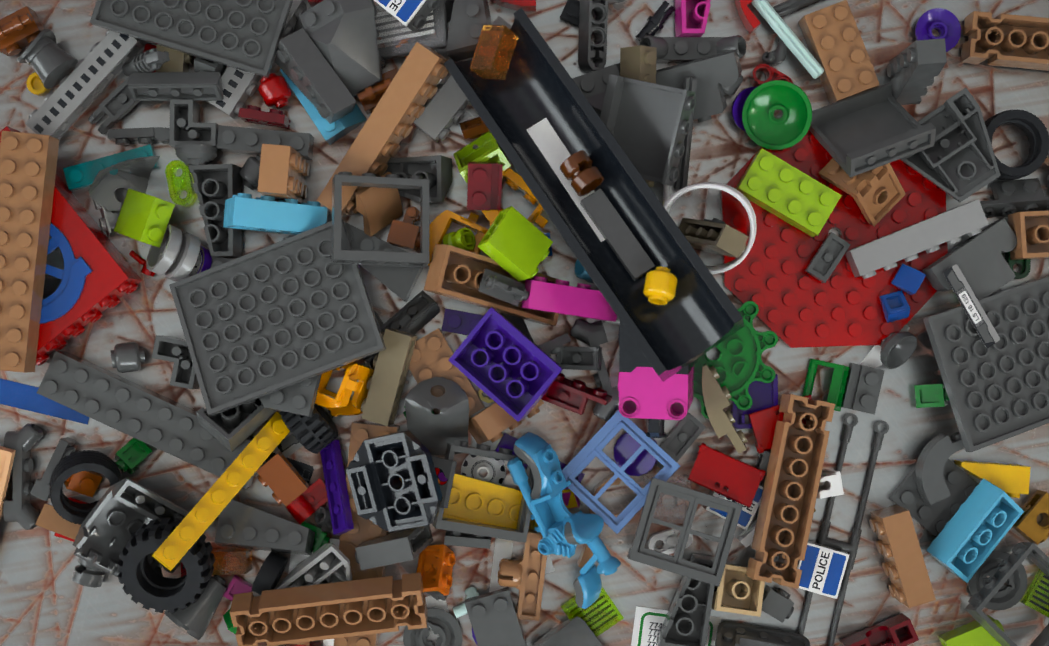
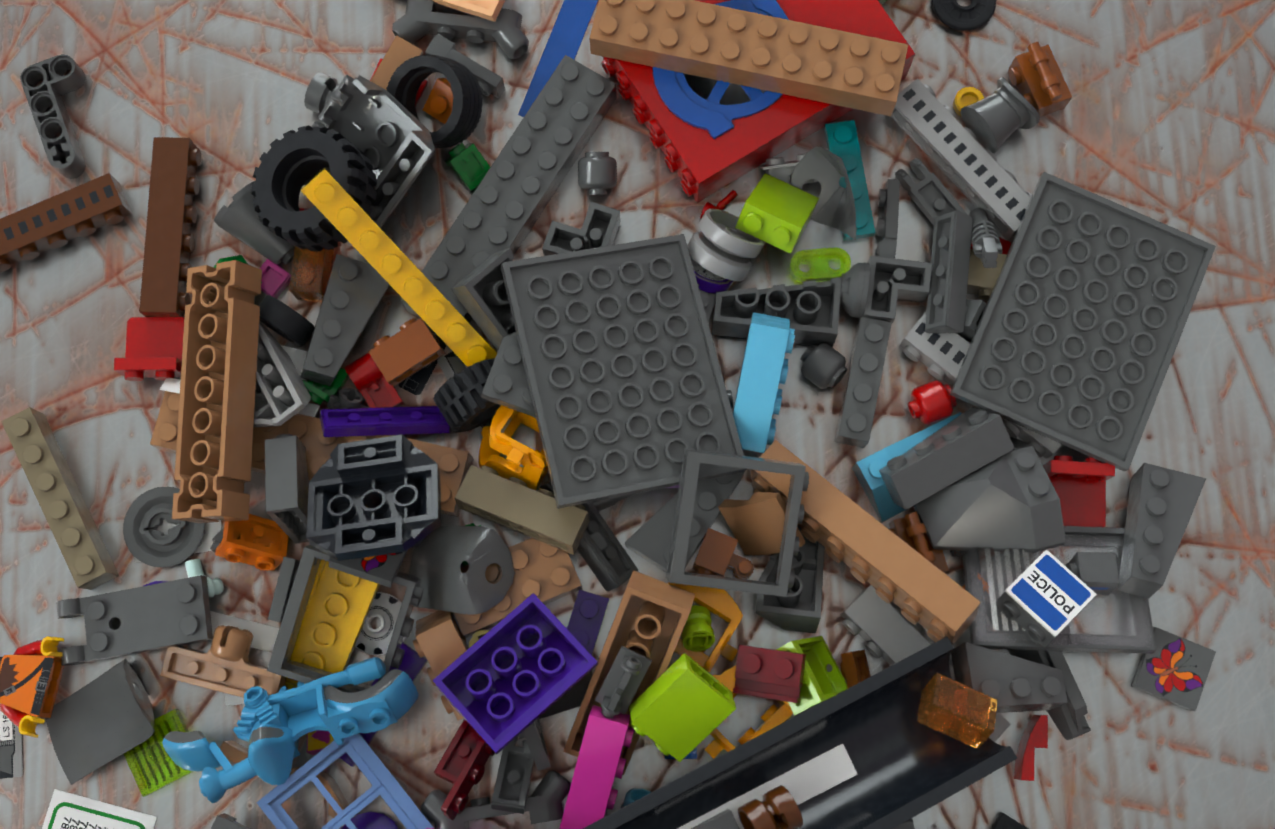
camera: 100 degrees right, 10 degrees down
dark red plate [238,105,291,129] -> none
medium nougat brick [257,144,310,204] -> none

